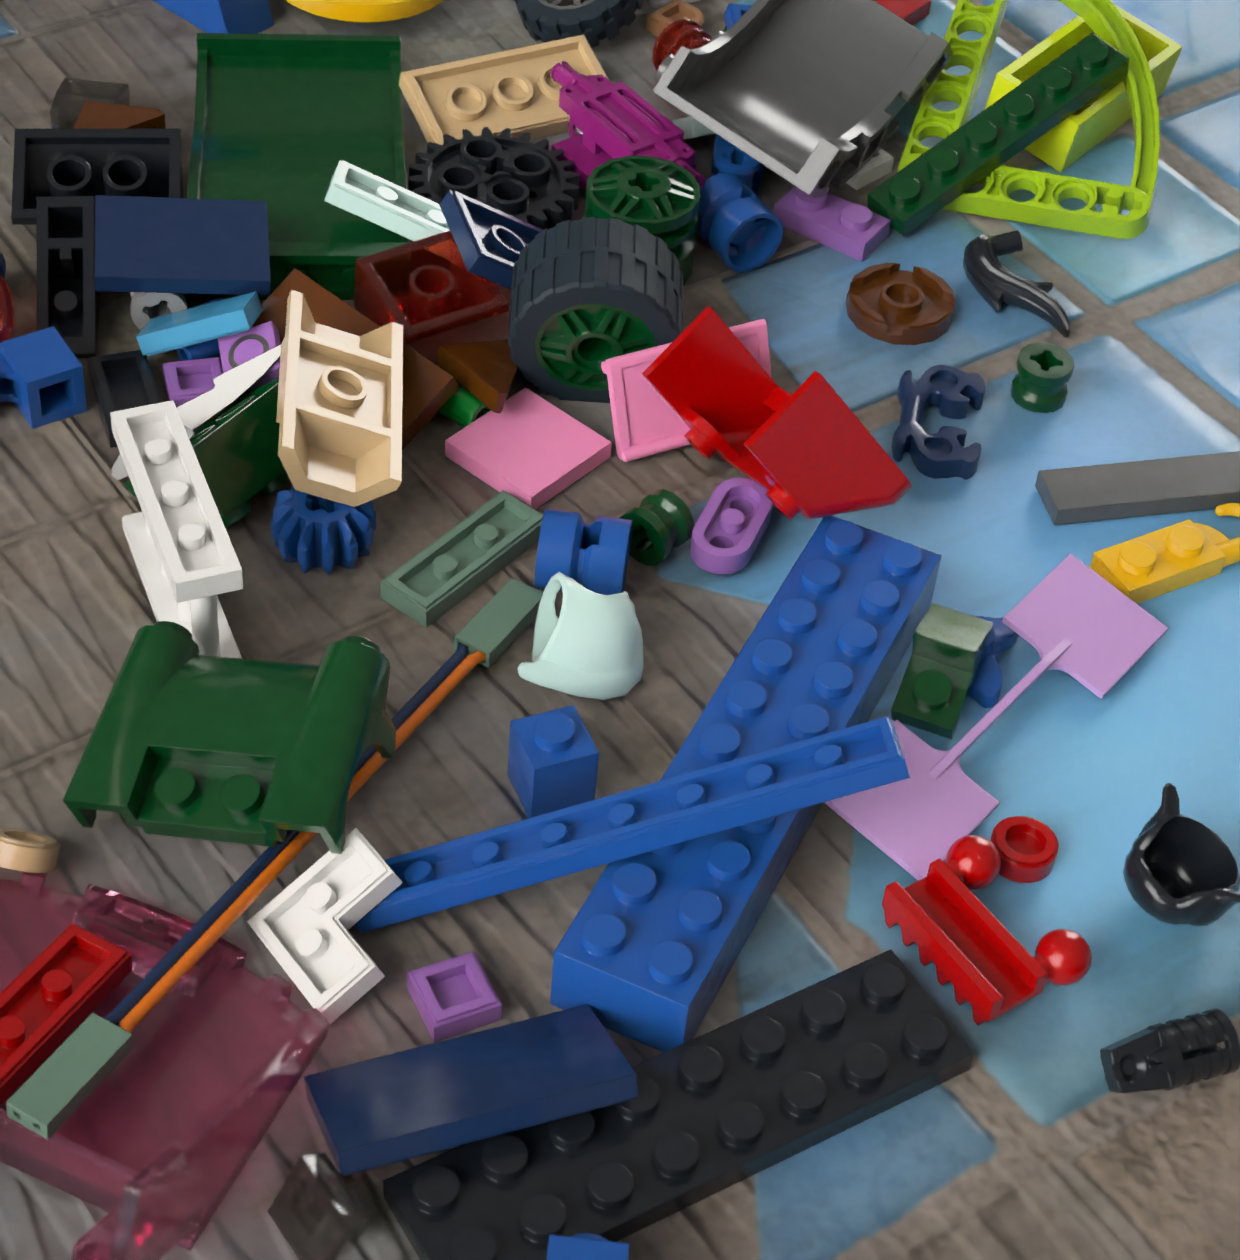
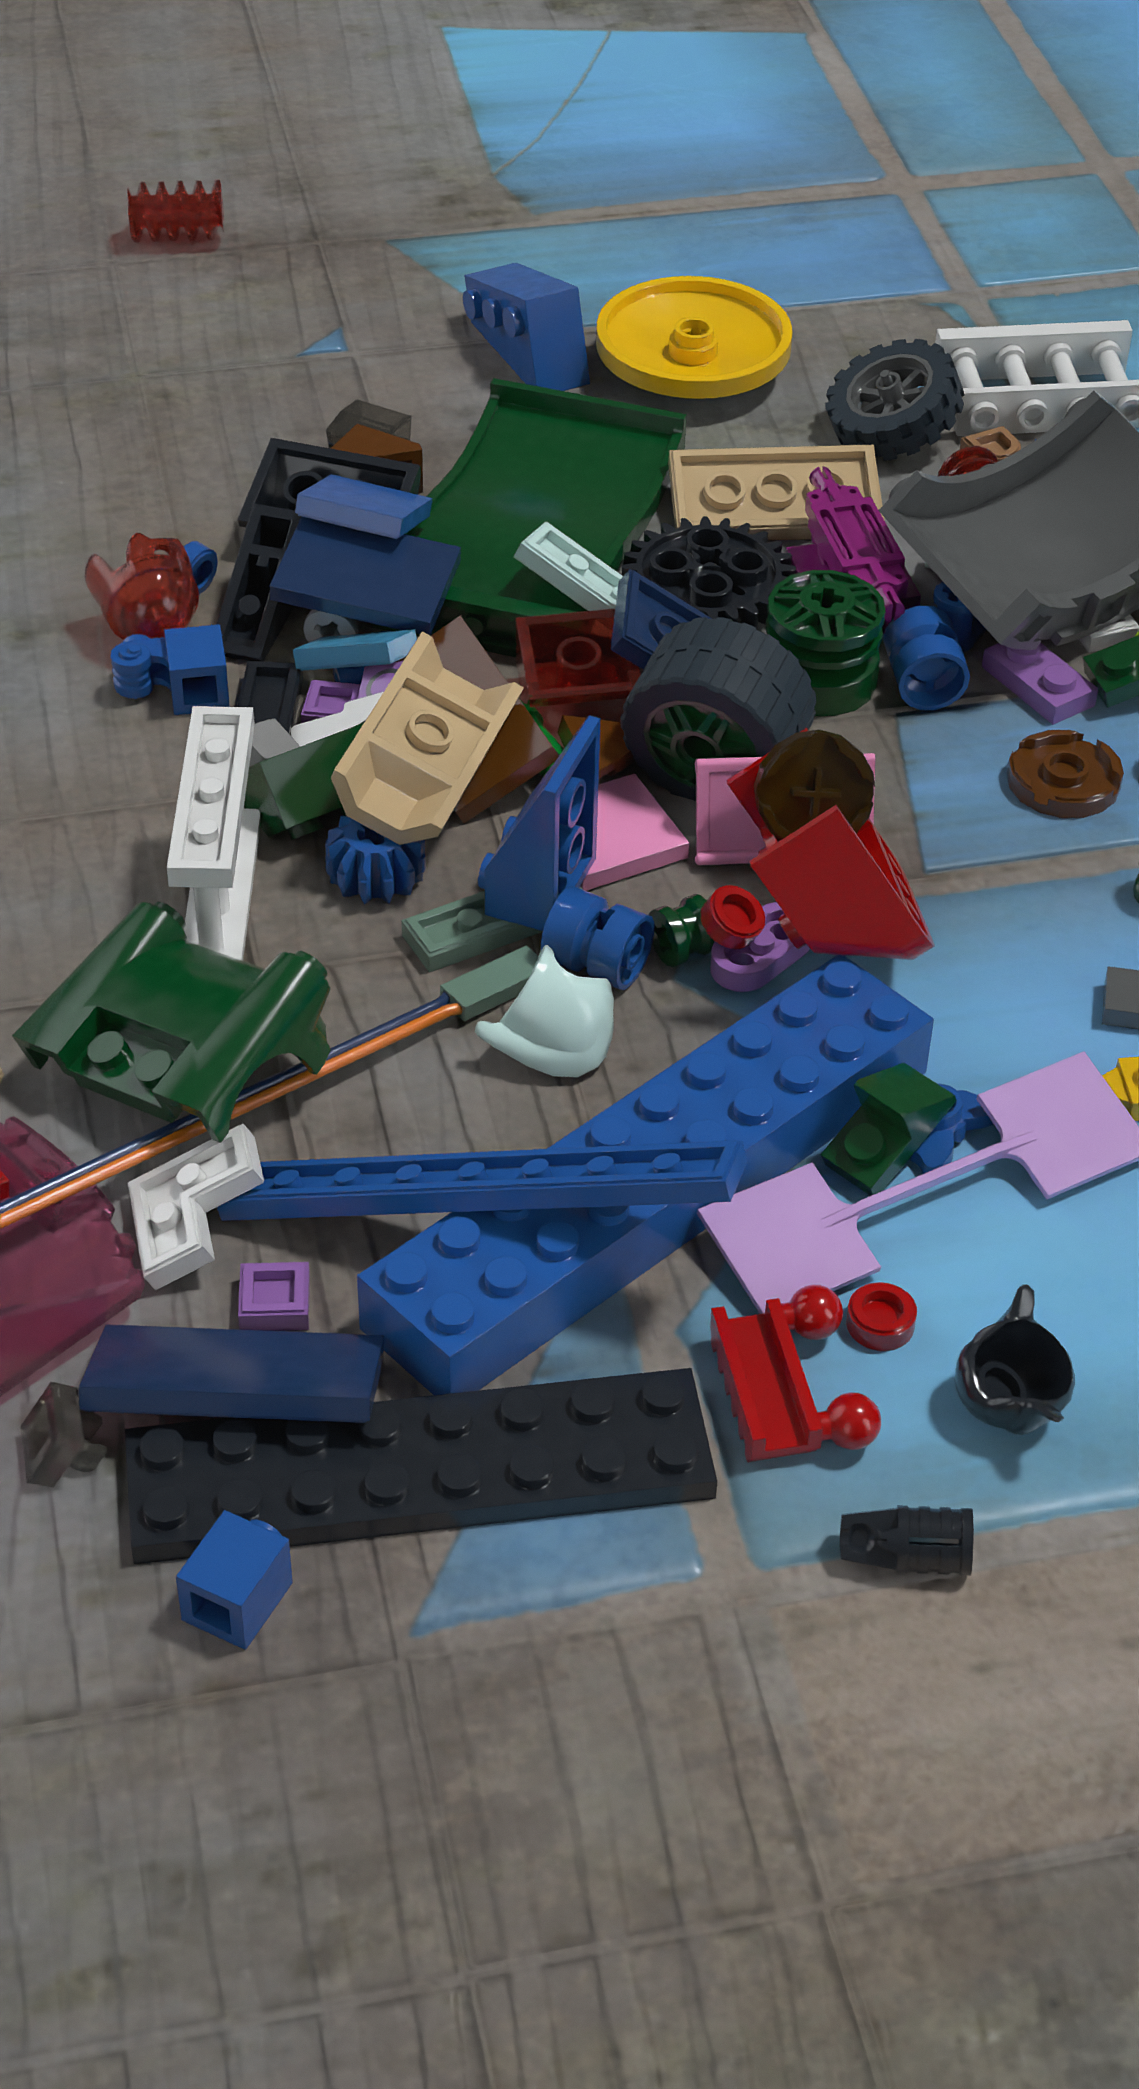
camera: 25 degrees right, 0 degrees up
blue brick [507,705,599,818] -> none
dark blue helmet [891,365,986,480] -> none
none -> blue tile [295,474,433,539]
none -> blue slope [478,716,601,931]
none -> red tile [701,885,765,949]
none -> dark brown tile [754,729,875,840]

